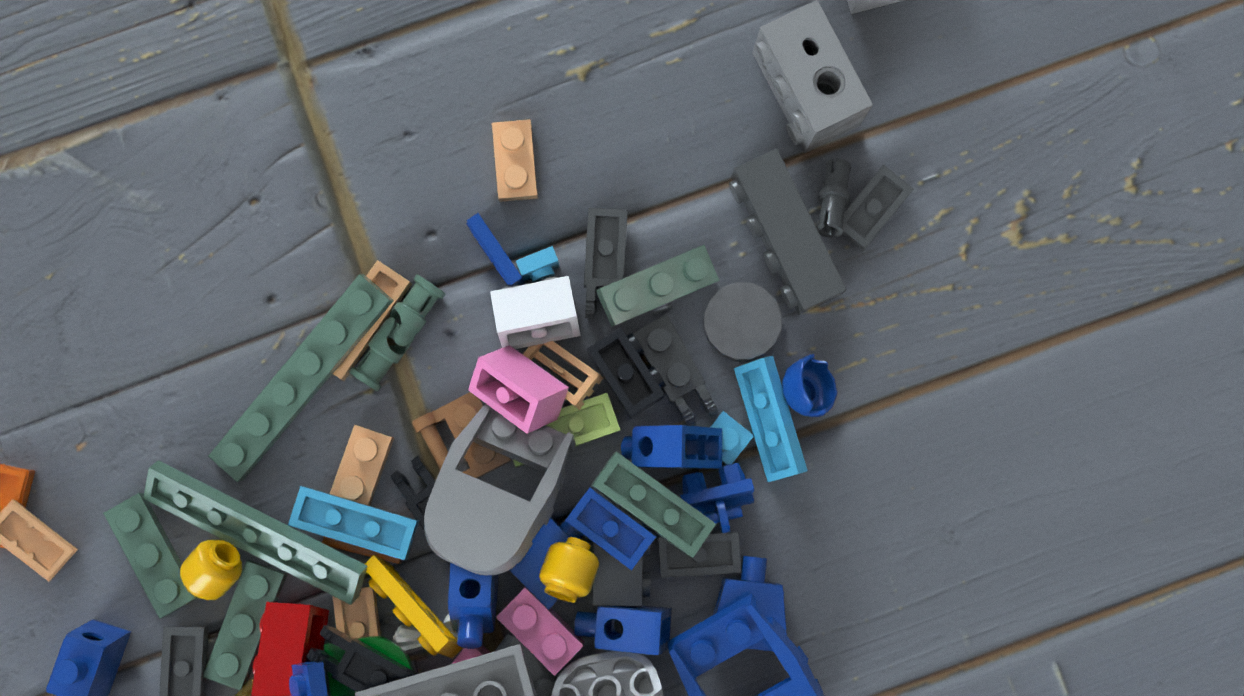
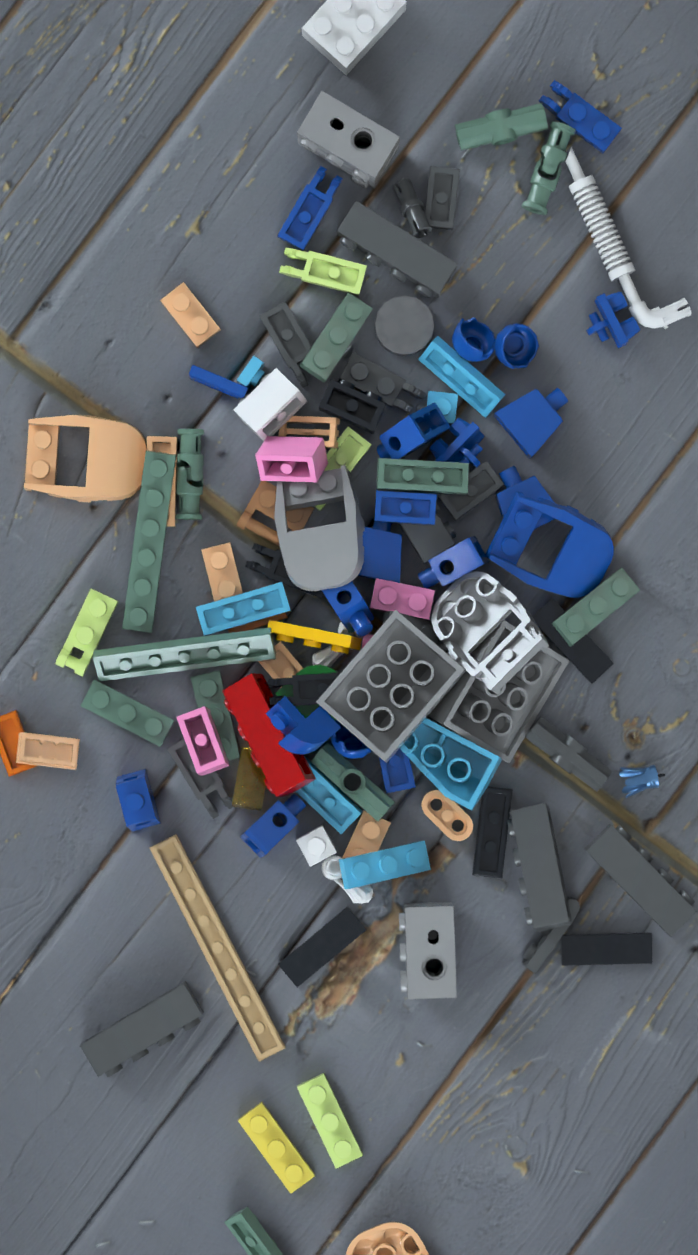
camera: 30 degrees left, 5 degrees up
yellow head [180,540,242,600] -> none
yellow head [539,537,599,603] -> none
none -> light nougat slope [24,415,147,503]
none -> yellowish green plate [55,589,119,677]
none -> bright pink brick [176,706,230,776]
none -> blue hinge [277,166,343,251]
none -> yellowish green hinge [279,248,367,296]
none -> sand green piece [455,103,548,151]
none -> blue hair [494,323,539,369]
none -> blue torso [494,388,568,459]
none -> sand green piece [521,121,576,215]
none -> blue hinge [539,80,622,154]
none -> white piece [565,146,691,329]
none -> blue hips [586,292,640,349]

